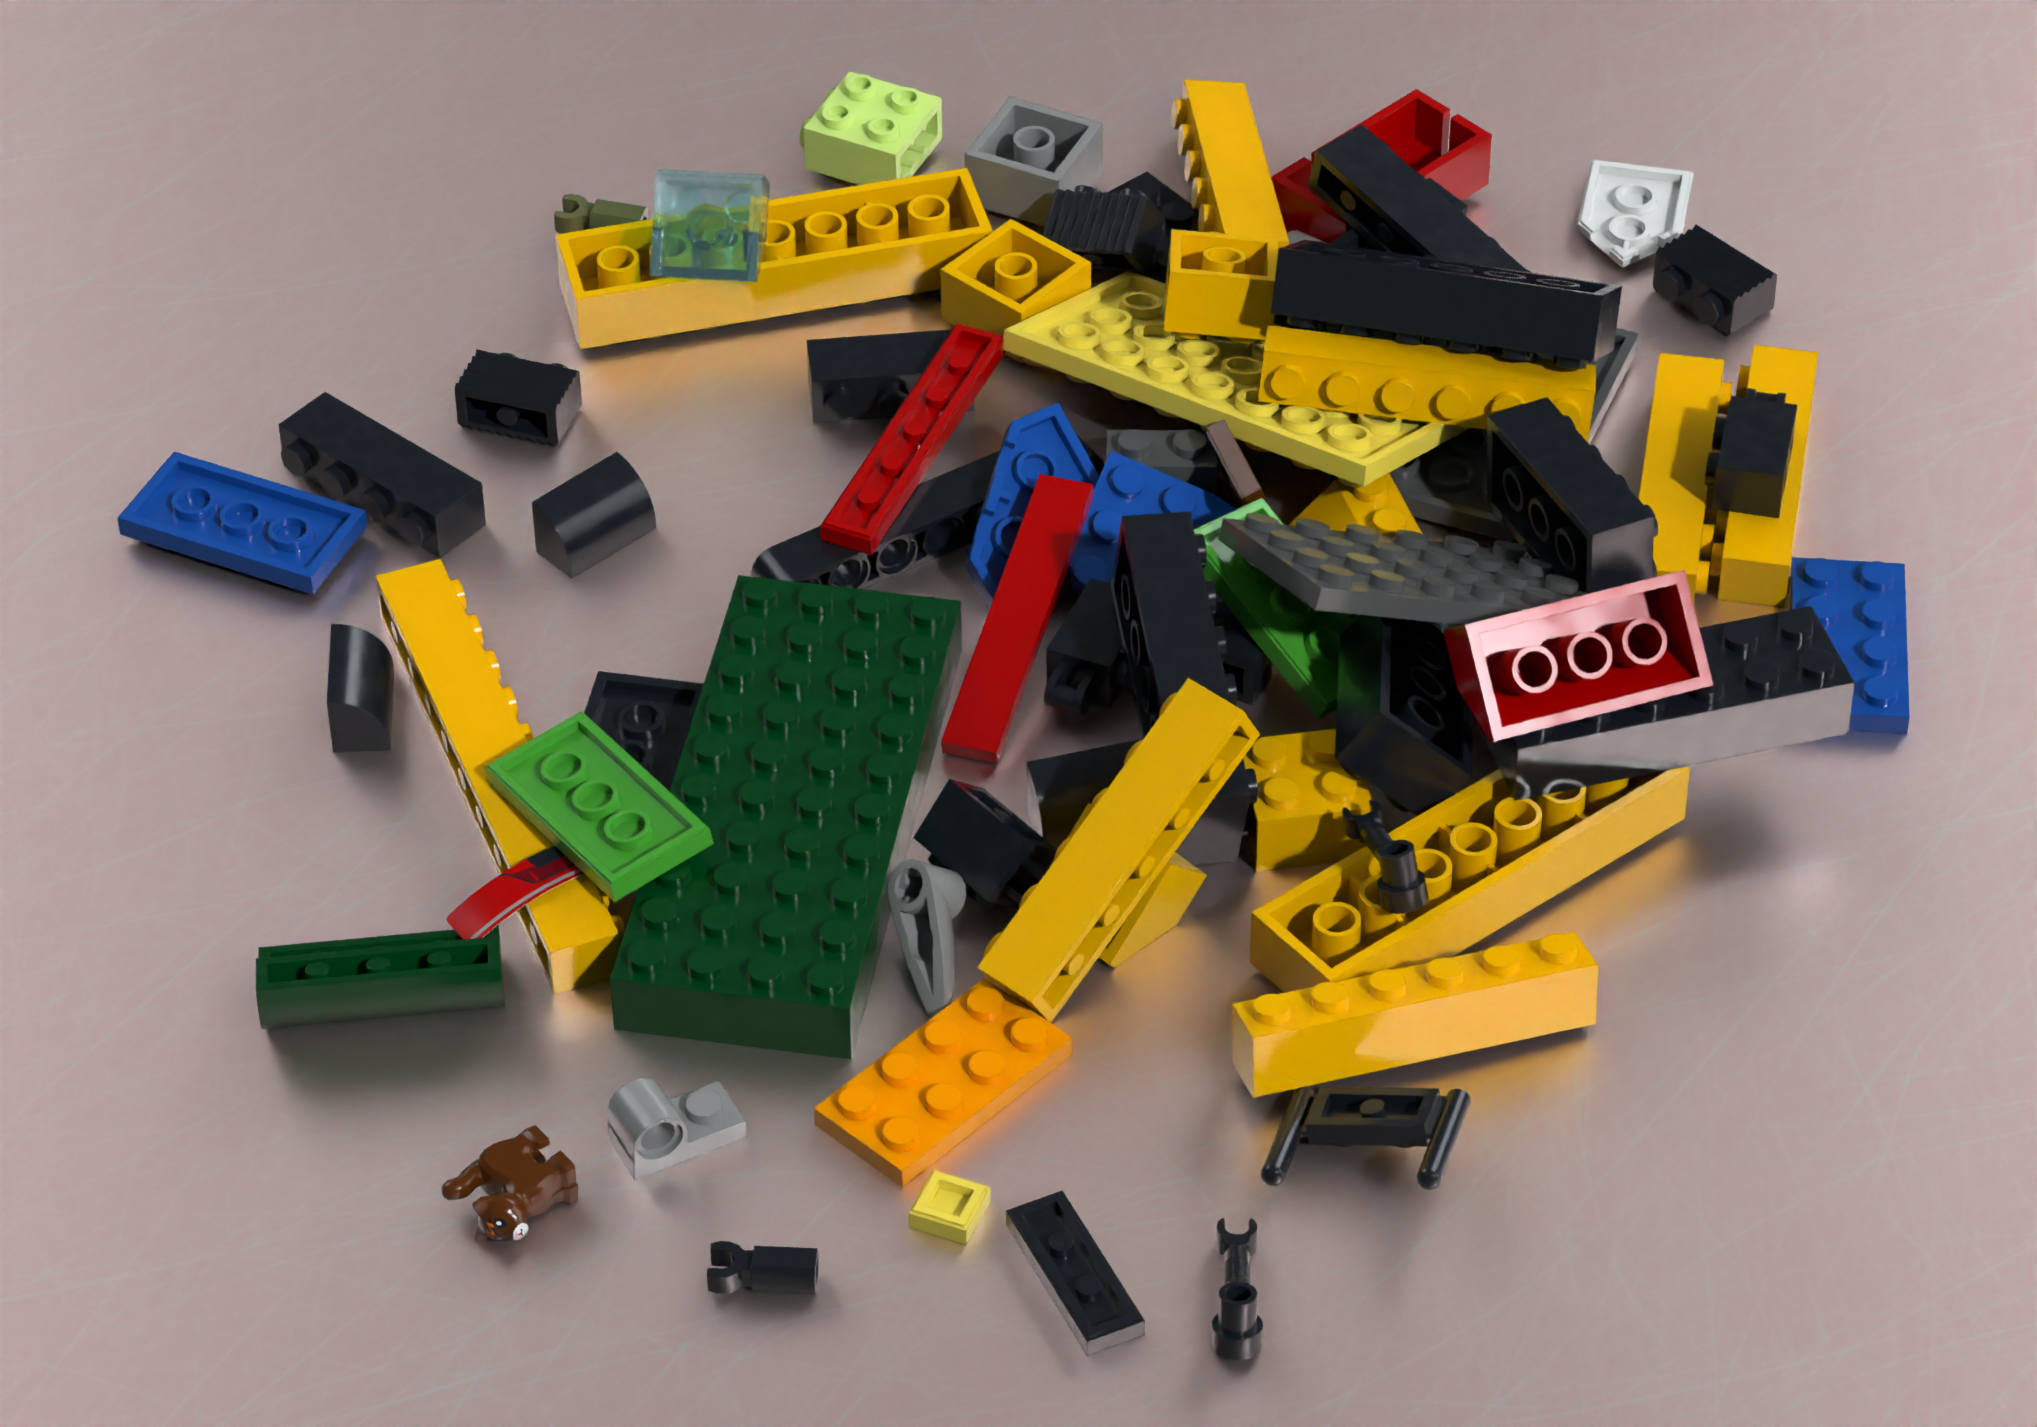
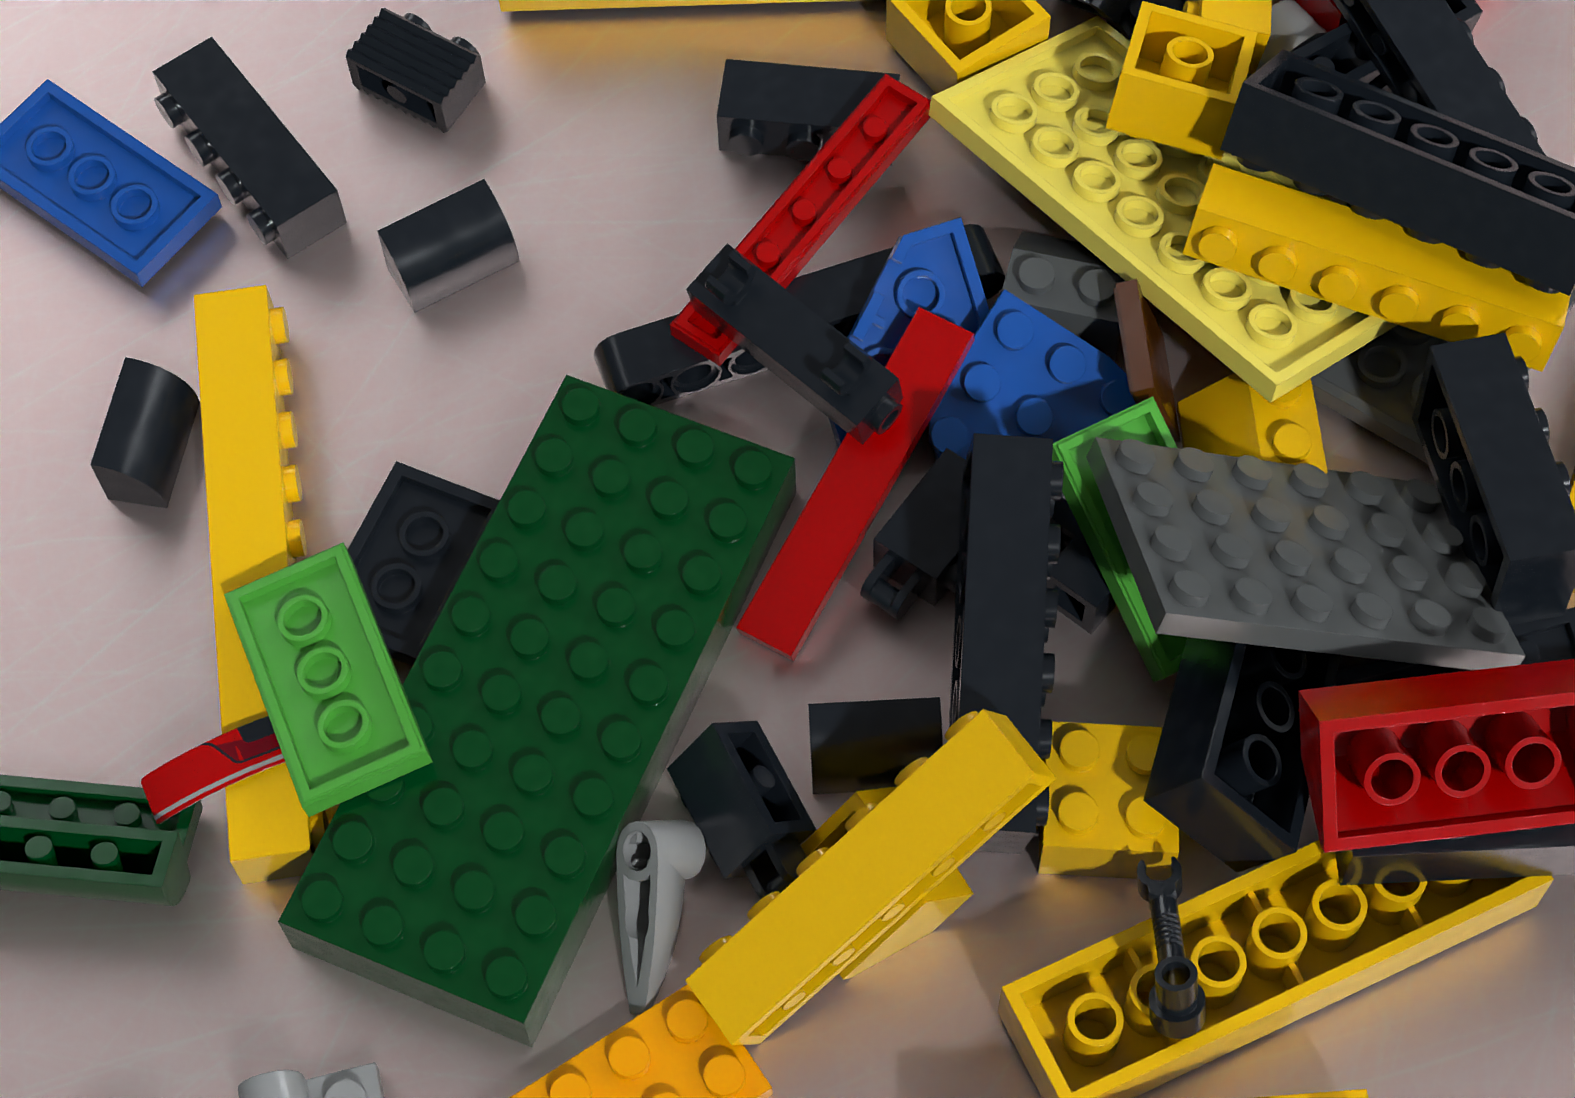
camera: 15 degrees right, 20 degrees up
none -> black brick [686,243,903,445]

